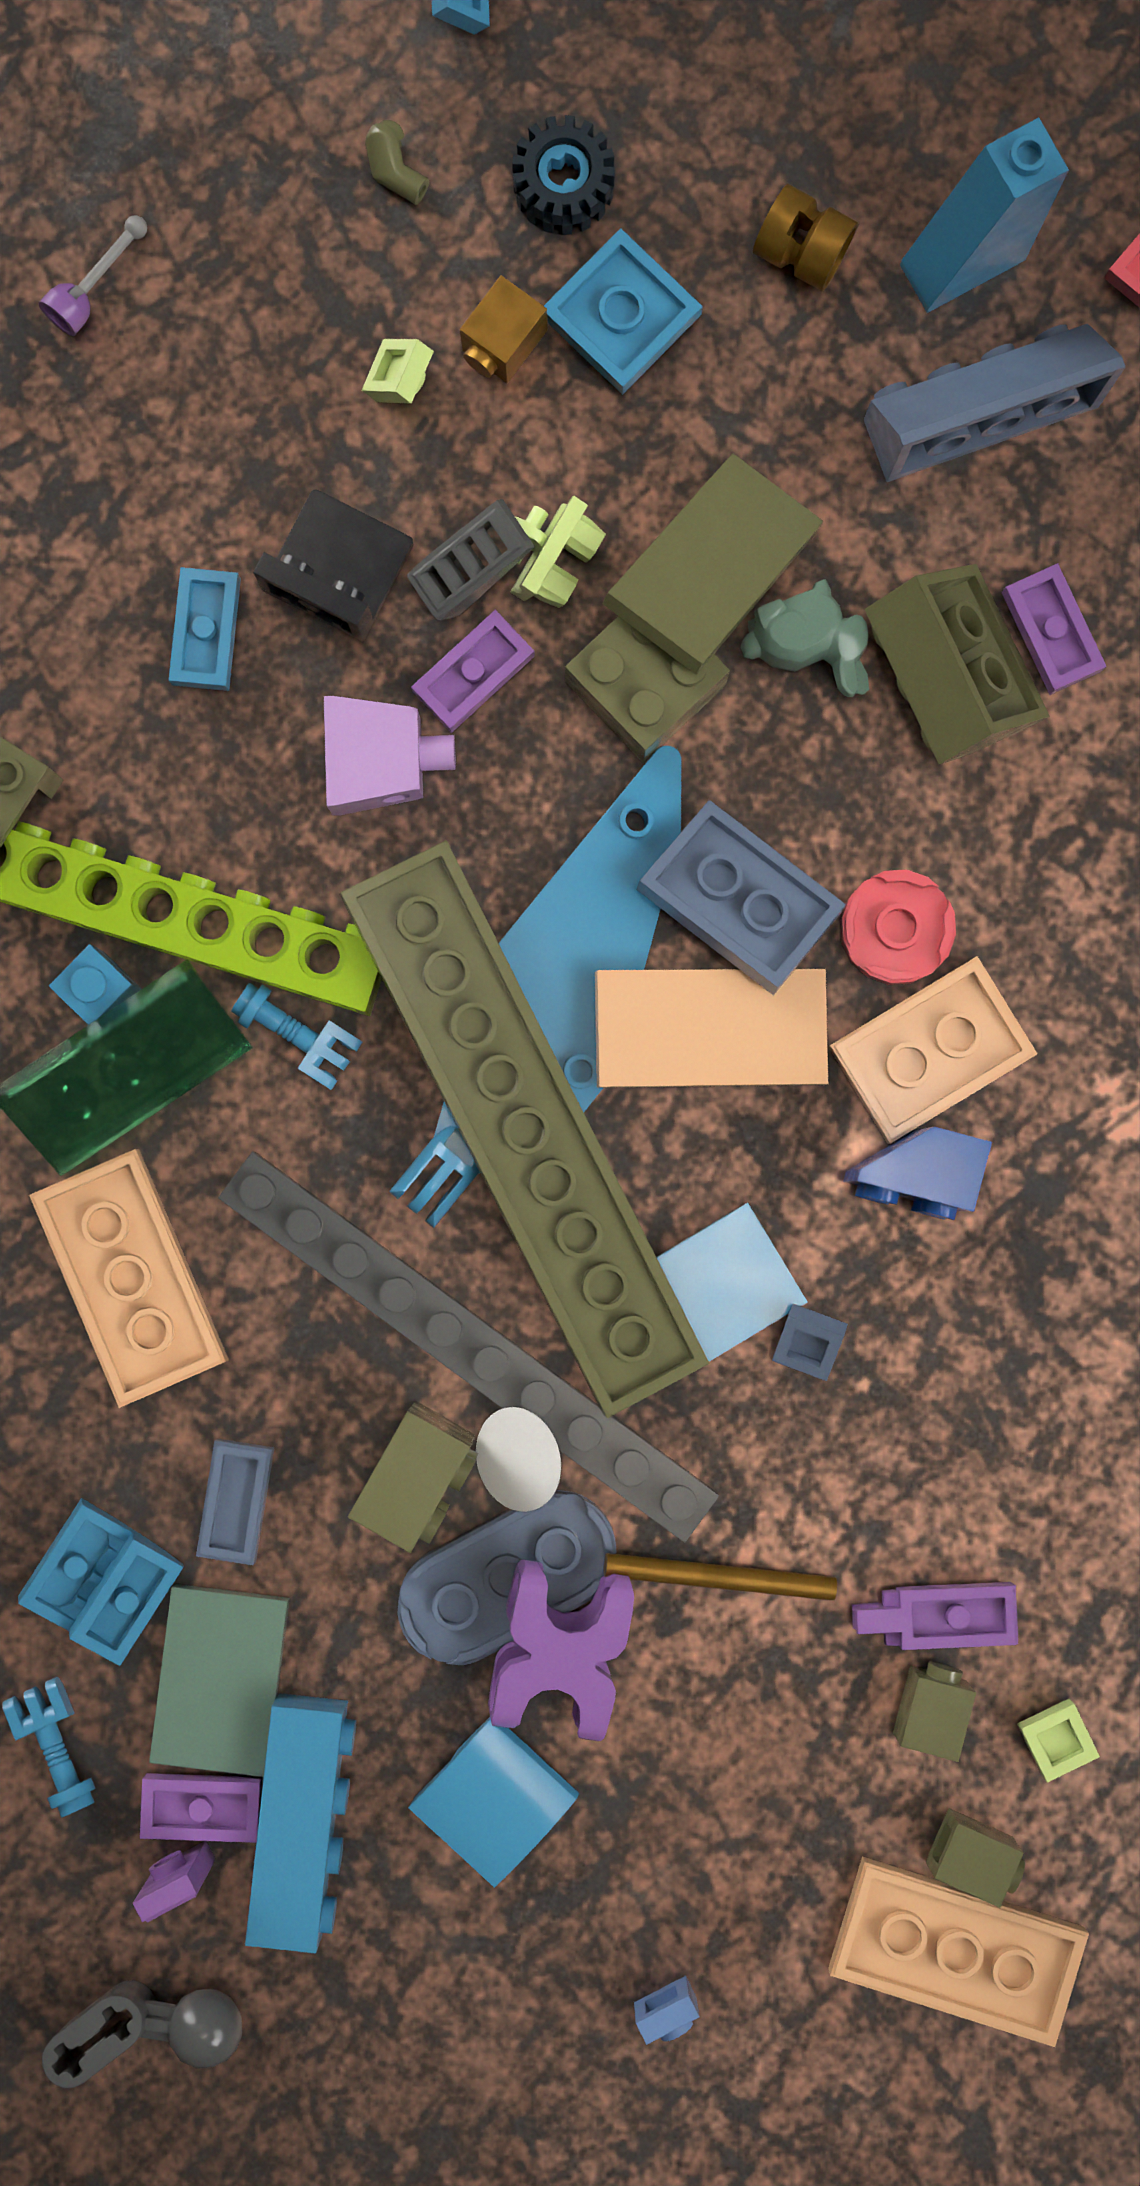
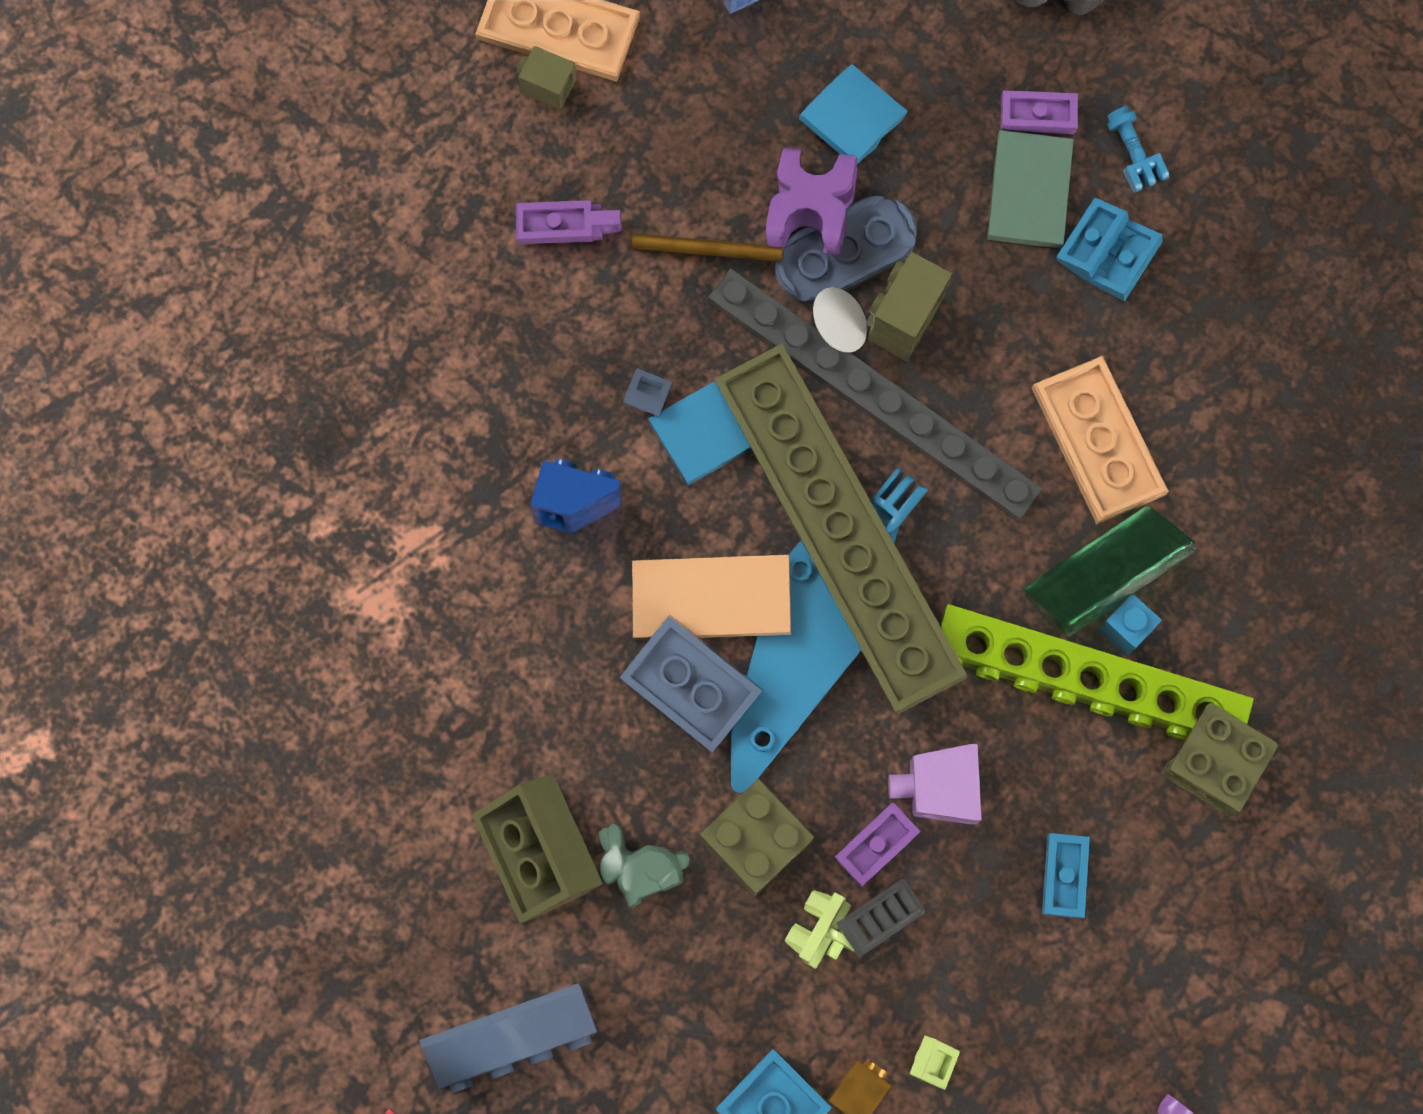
camera: 175 degrees right, 10 degrees down
medium lavender plate [133,1841,215,1922] -> none
sand blue tile [196,1439,274,1565] -> none
dark azure hinge [231,983,363,1090] -> none
dark azure brick [245,1693,356,1953] -> none
black bracket [253,489,414,642] -> none
olive tile [603,453,823,675] -> none
light nougat tile [828,956,1037,1144] -> none
coral tile [840,870,956,985] -> none
olive brick [893,1661,976,1762] -> none
medium lavender plate [1002,563,1107,695] -> none
yellowish green plate [1017,1699,1100,1783] -> none

